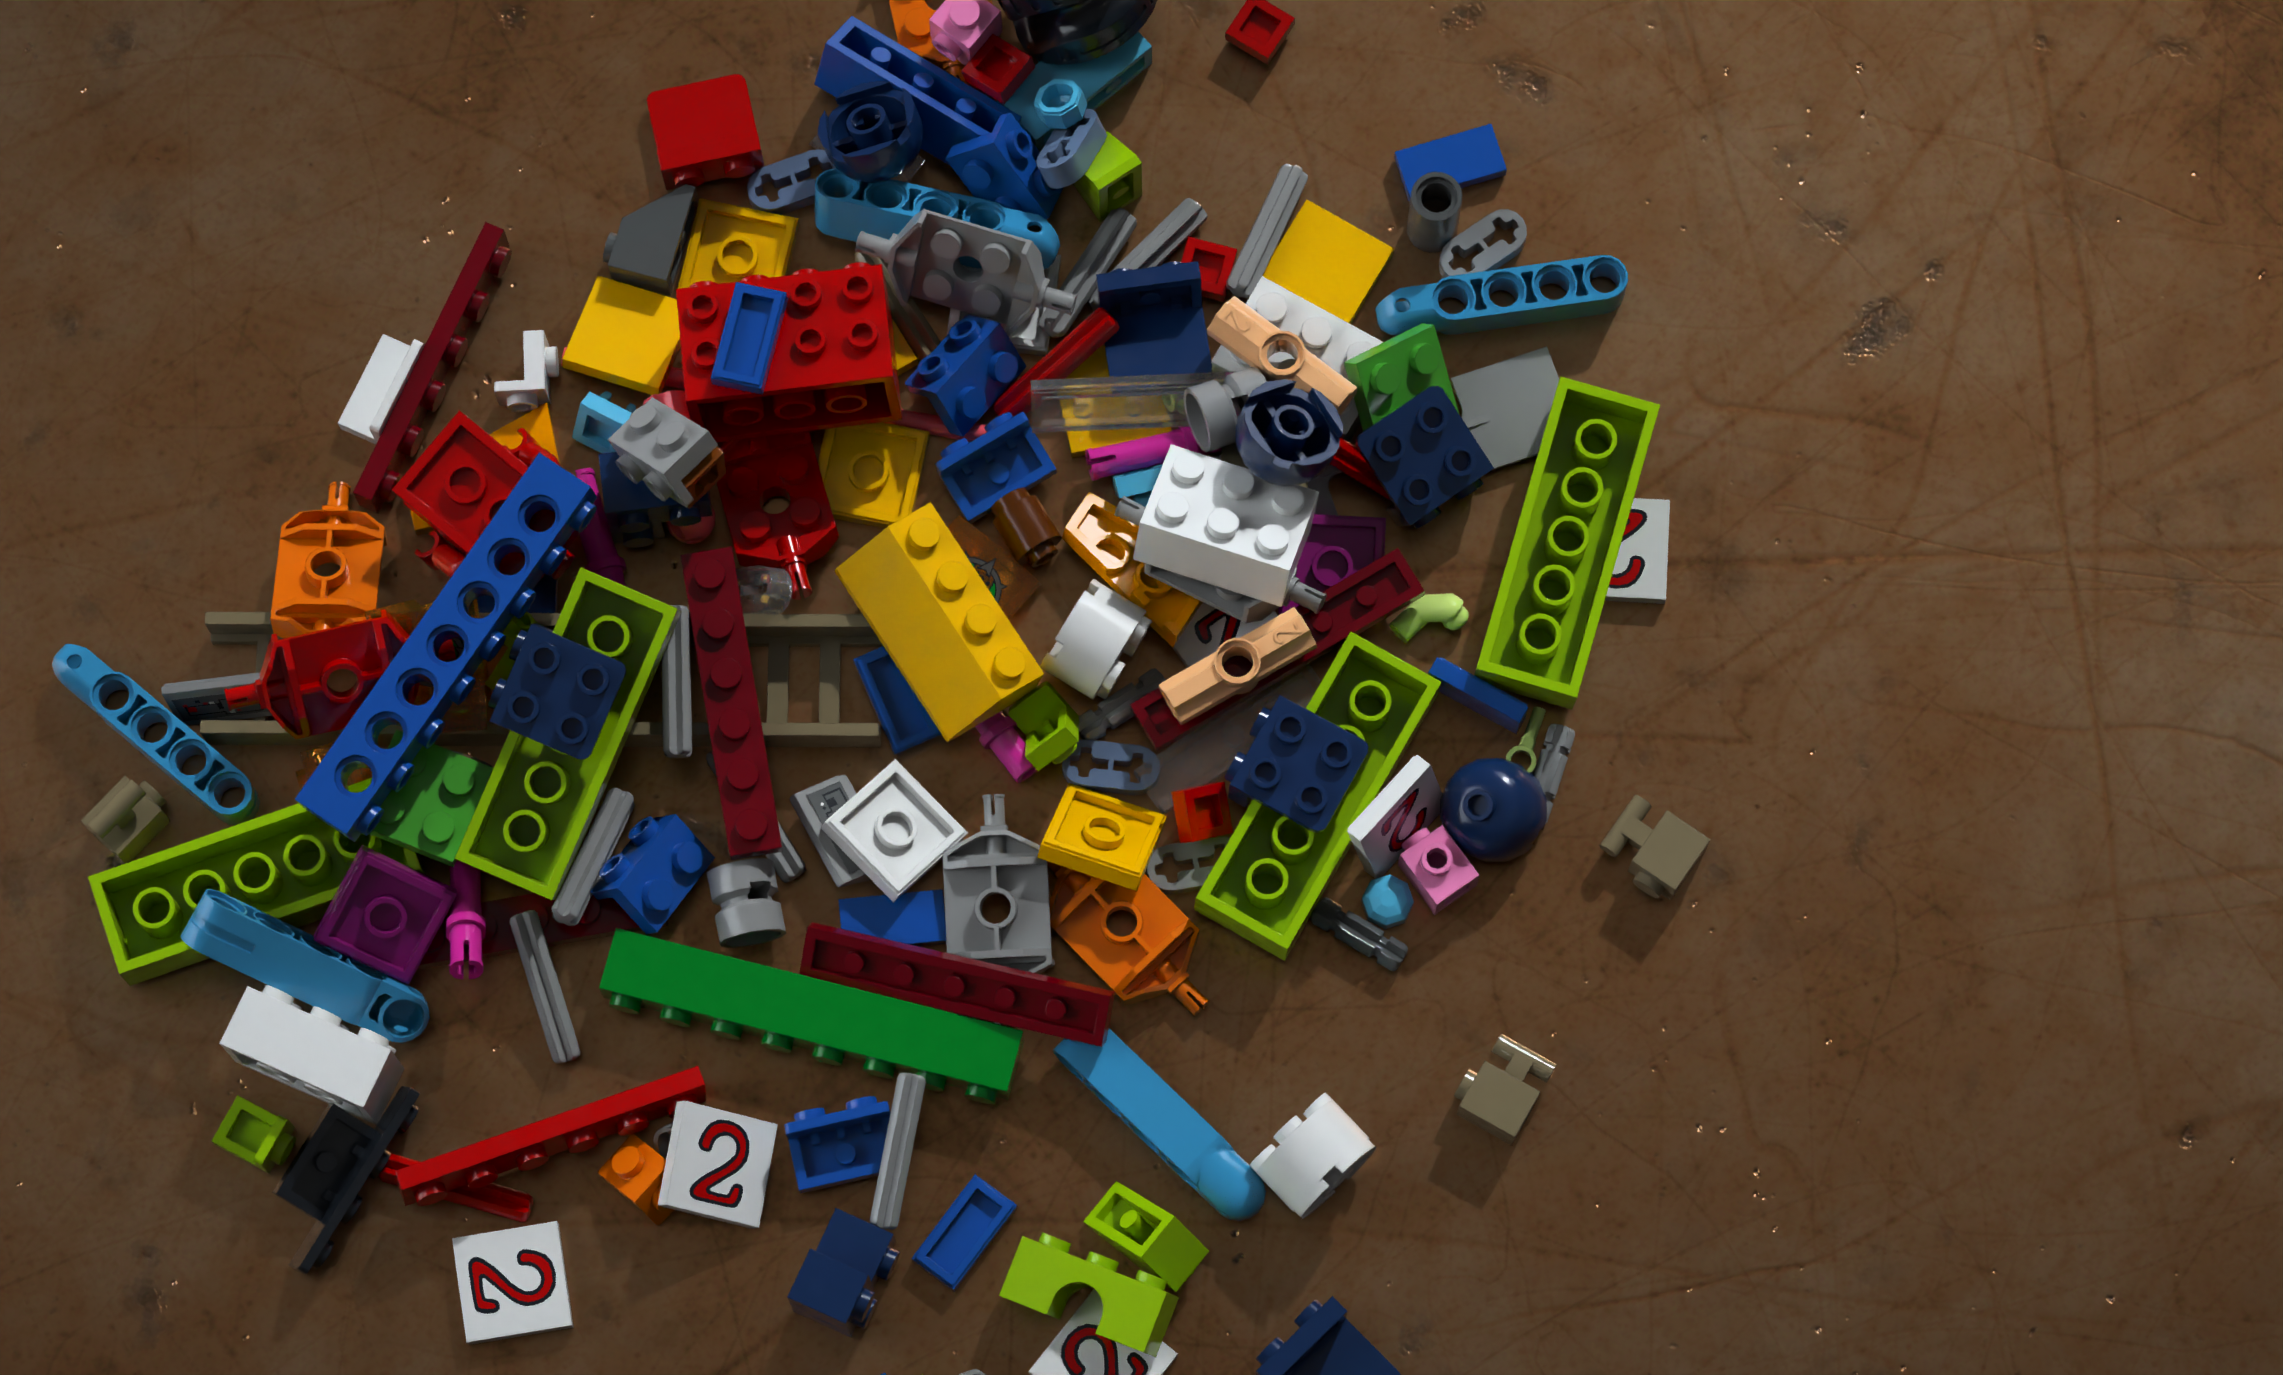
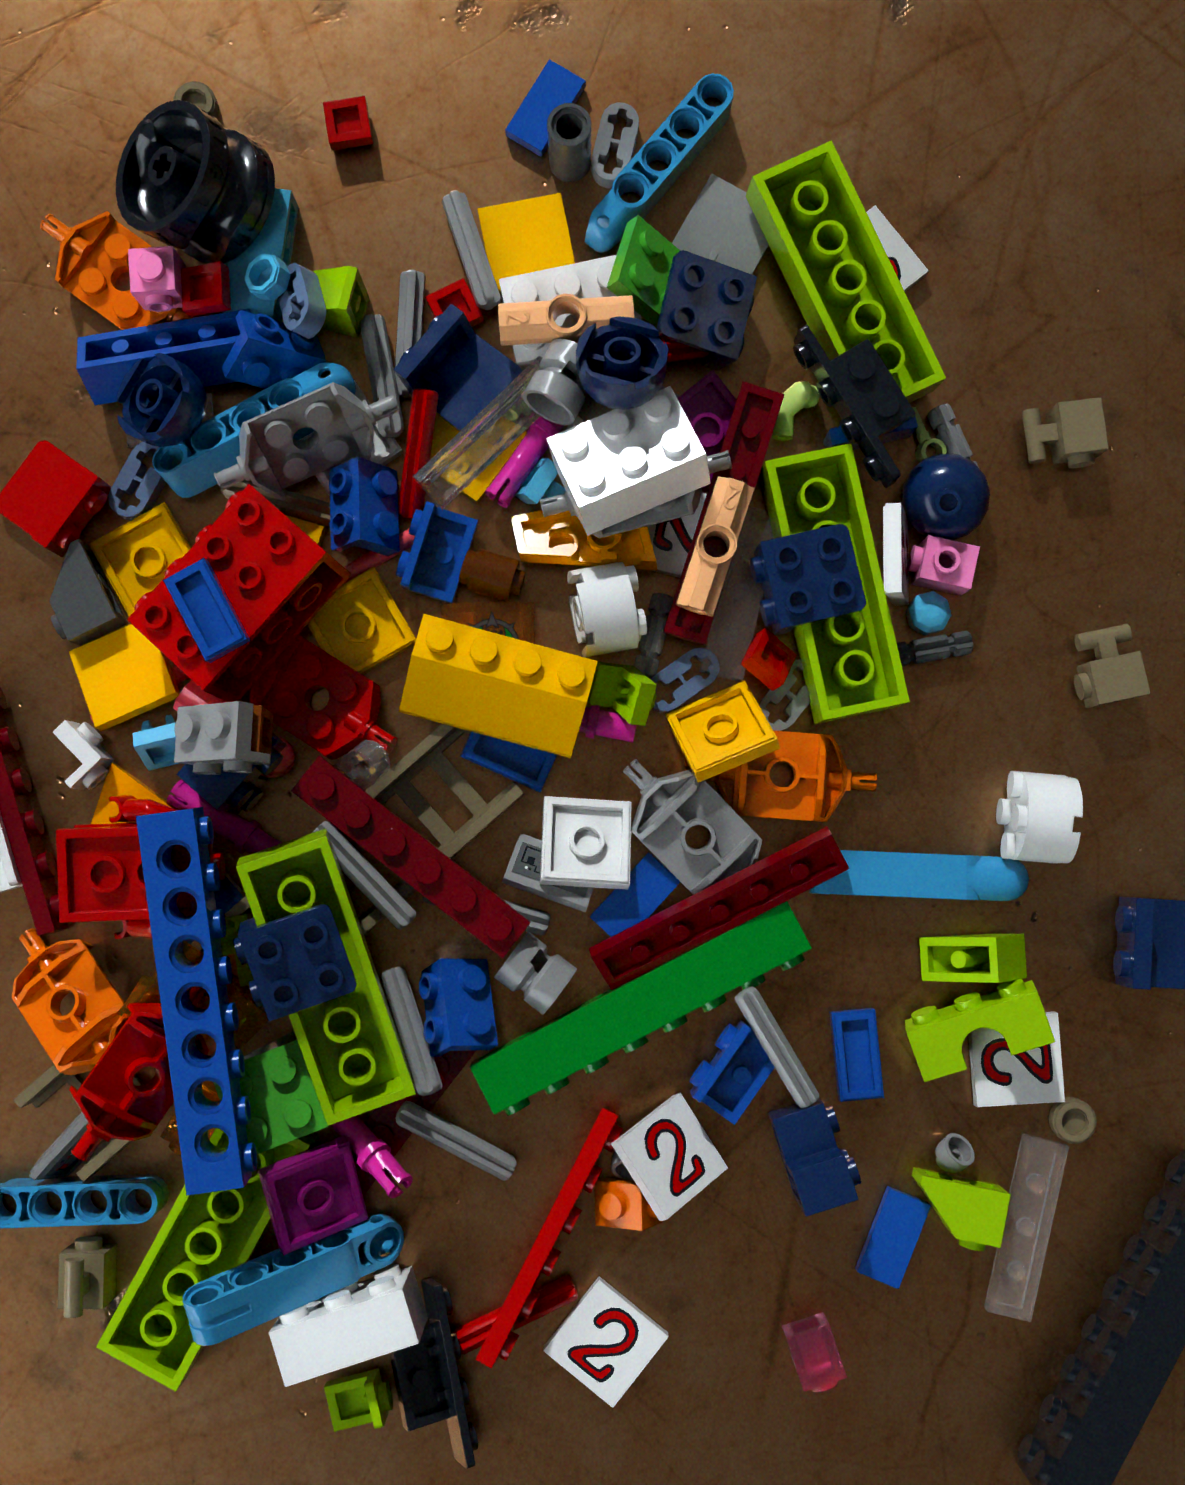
camera: 45 degrees left, 10 degrees up
none -> black bracket [793,324,916,488]

